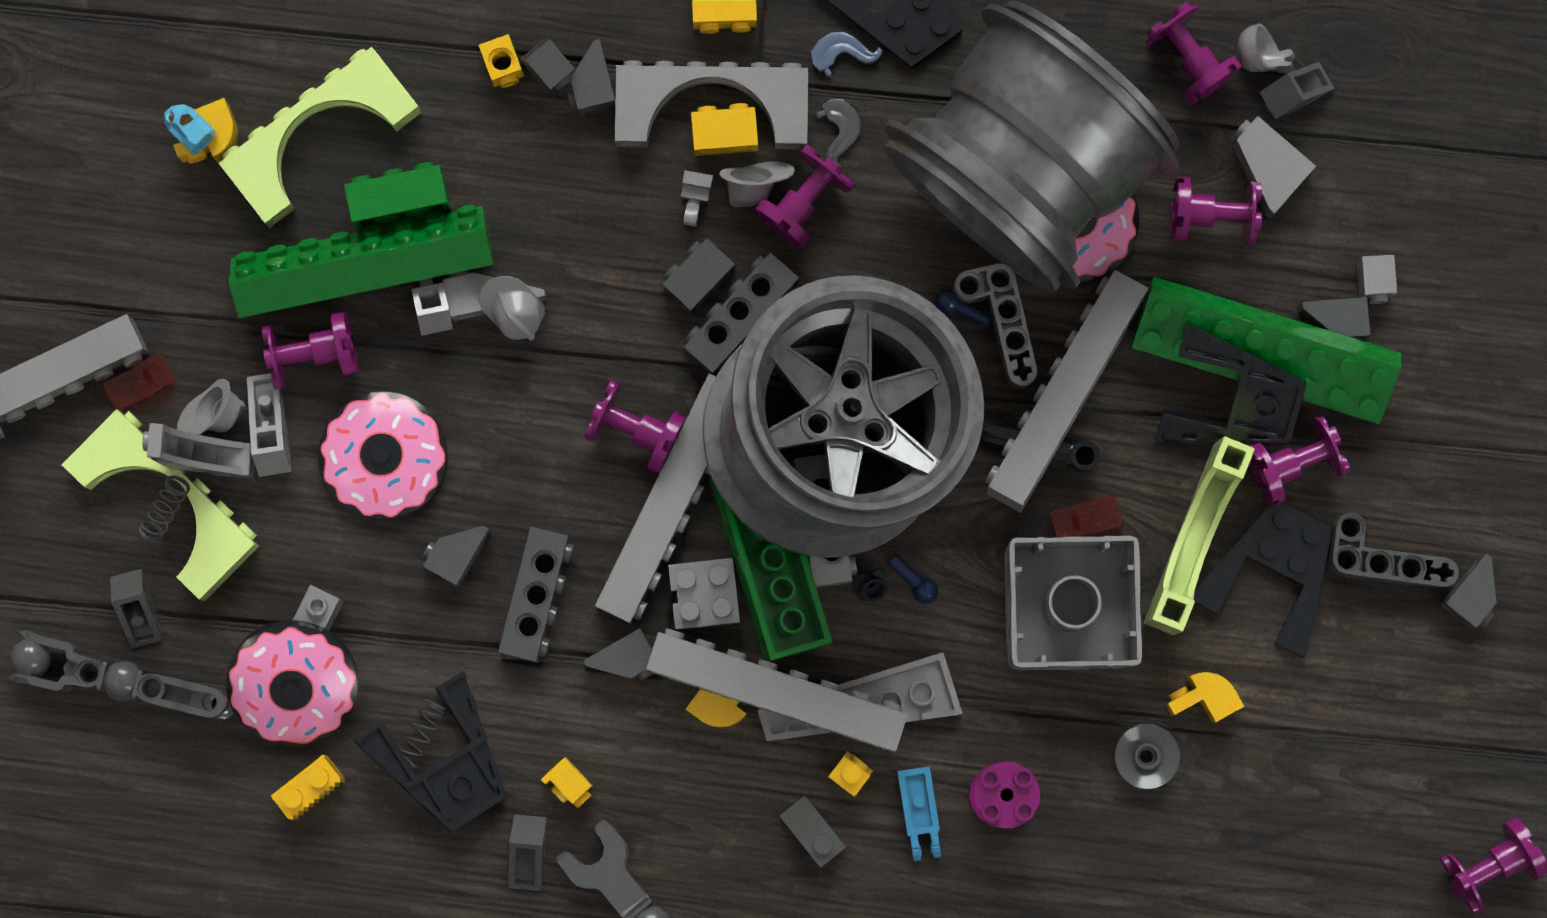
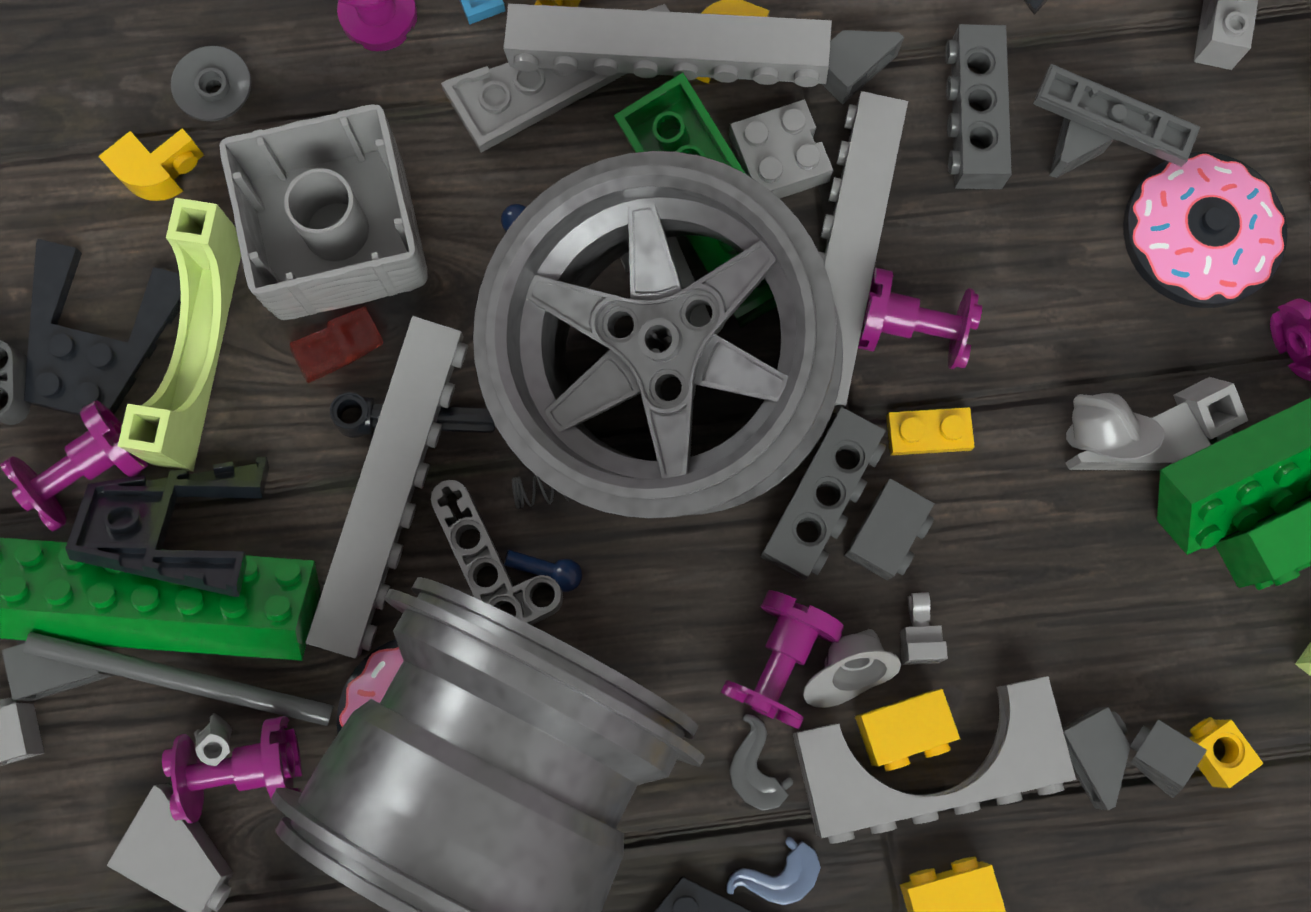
camera: 165 degrees right, 5 degrees down
none -> dark grey piece [24,632,334,726]
none -> light grey bar [193,713,232,766]
none -> yellow plate [886,407,975,456]
none -> dark grey plate [1033,64,1200,167]

